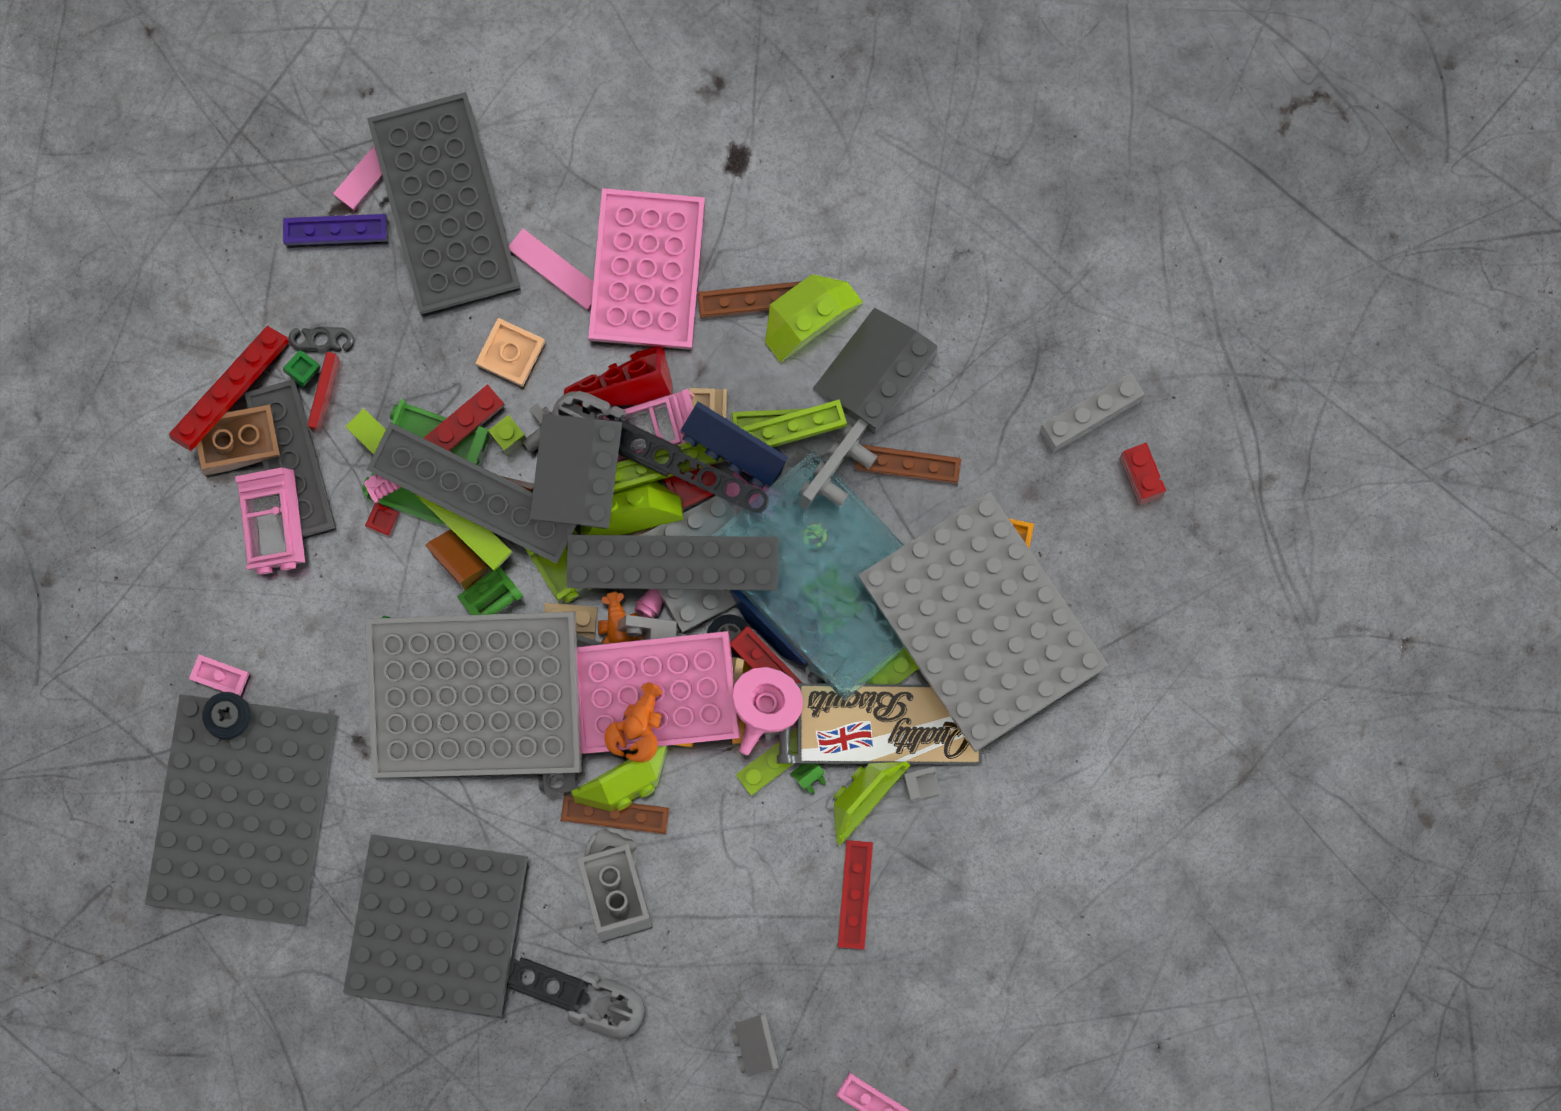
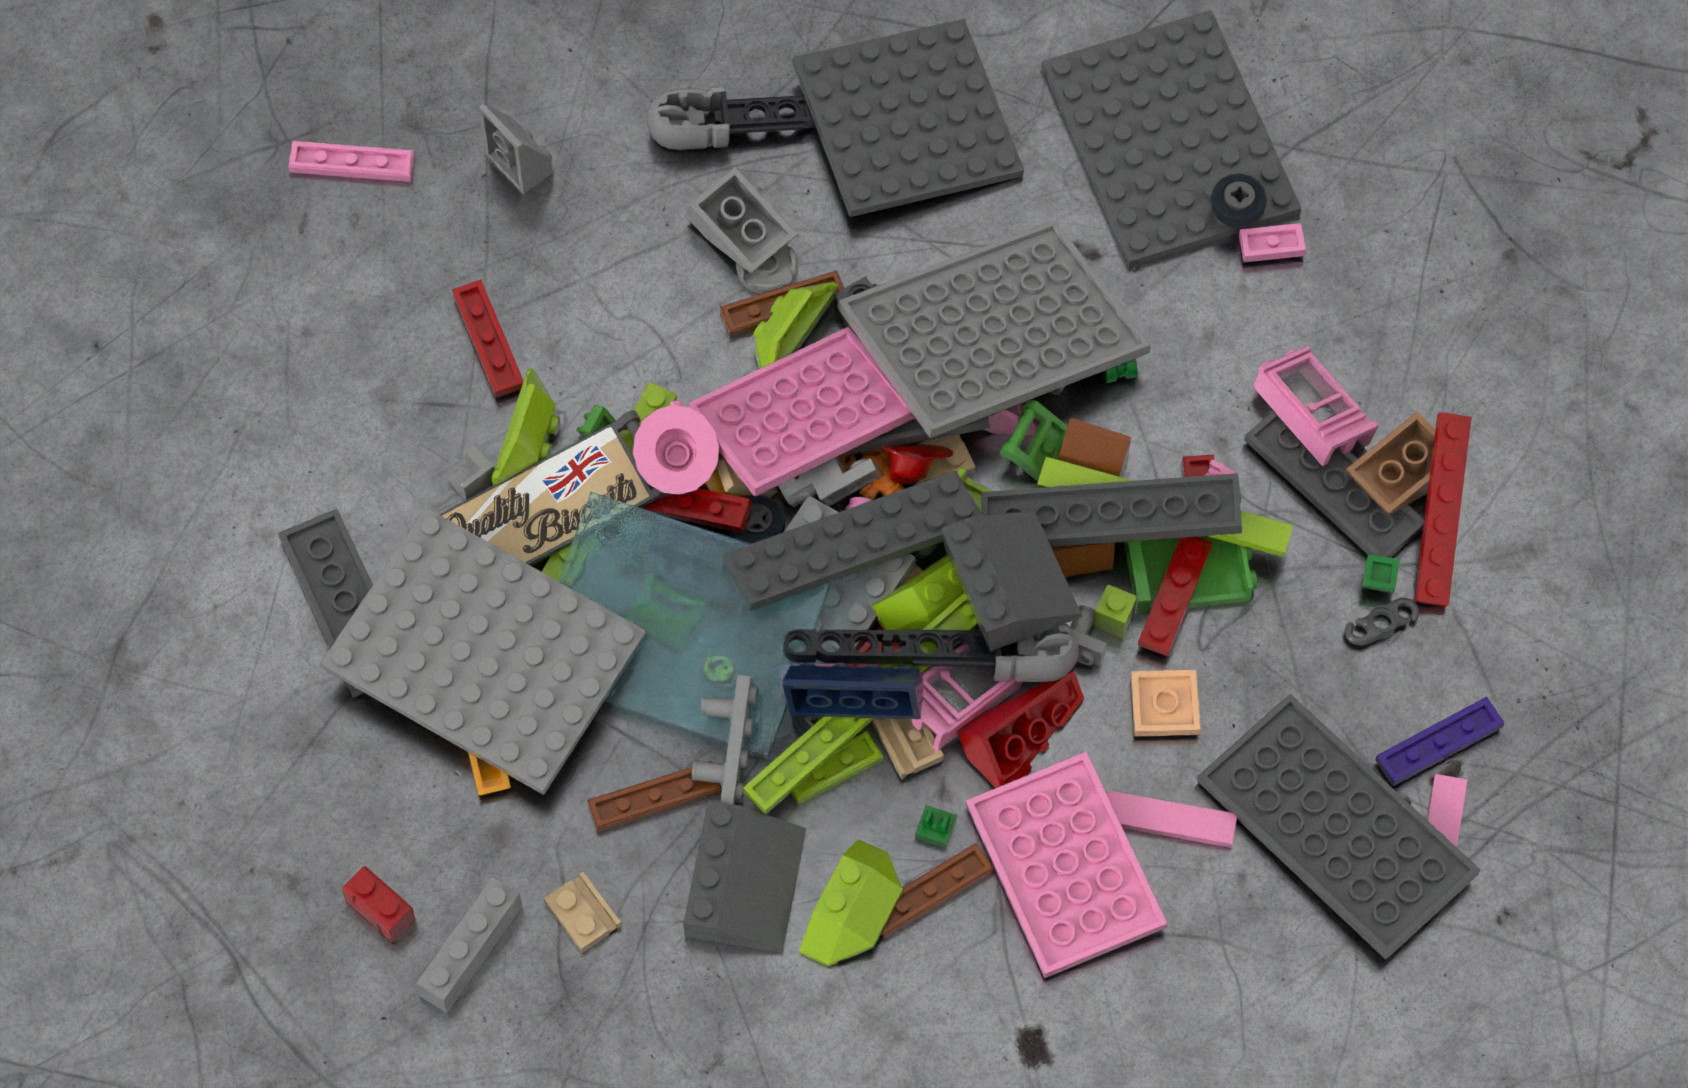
camera: 150 degrees right, 15 degrees down
red tile [307,352,340,433] -> none
orange animal [604,682,662,763] -> none
none -> dark grey plate [278,509,373,698]
none -> tan plate [544,872,622,953]
none -> red piece [882,444,953,484]
none -> green tile [915,805,957,849]

